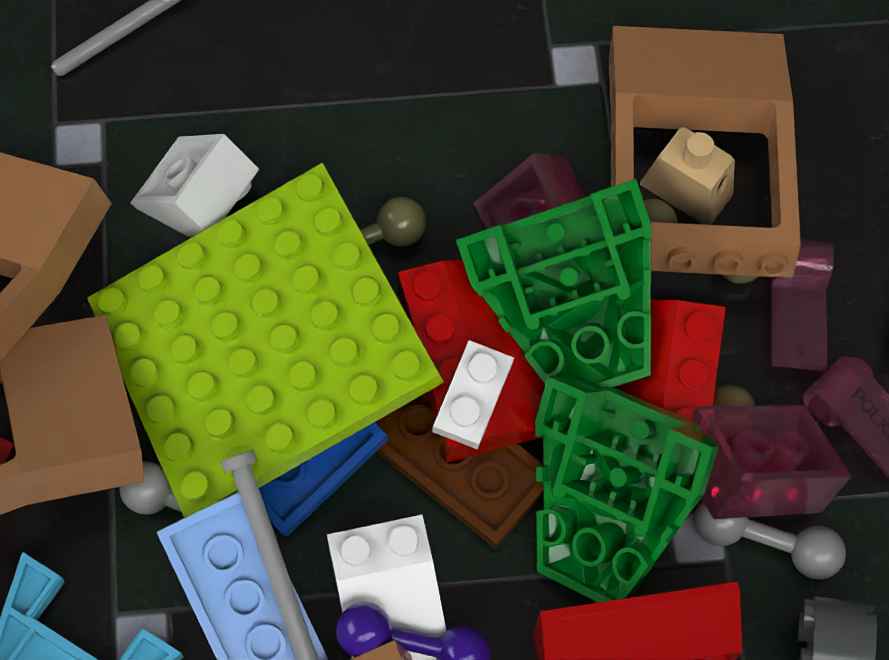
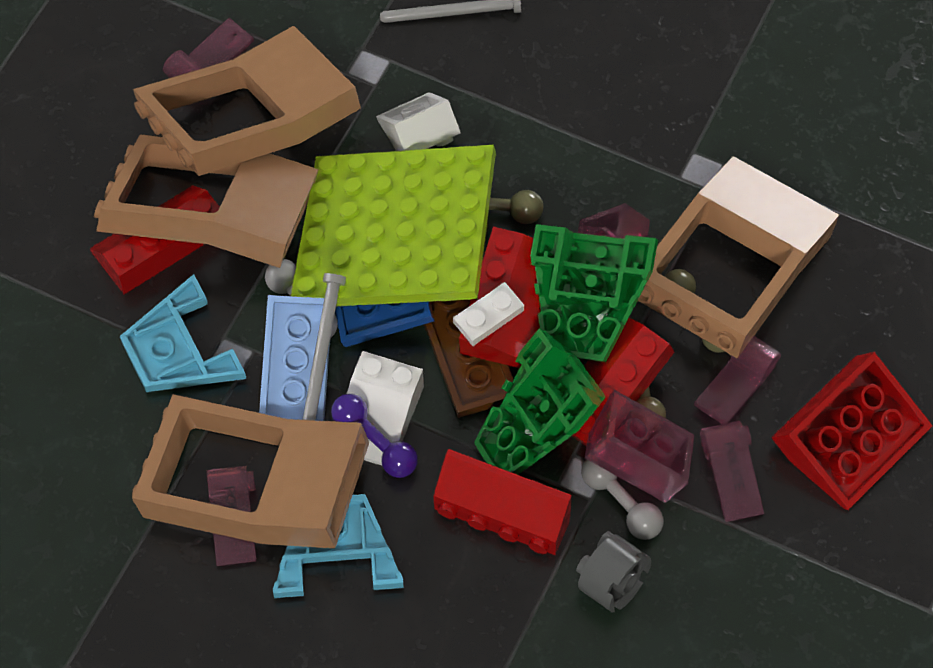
camera: 35 degrees right, 5 degrees down
tan torso [640,127,735,225] -> none

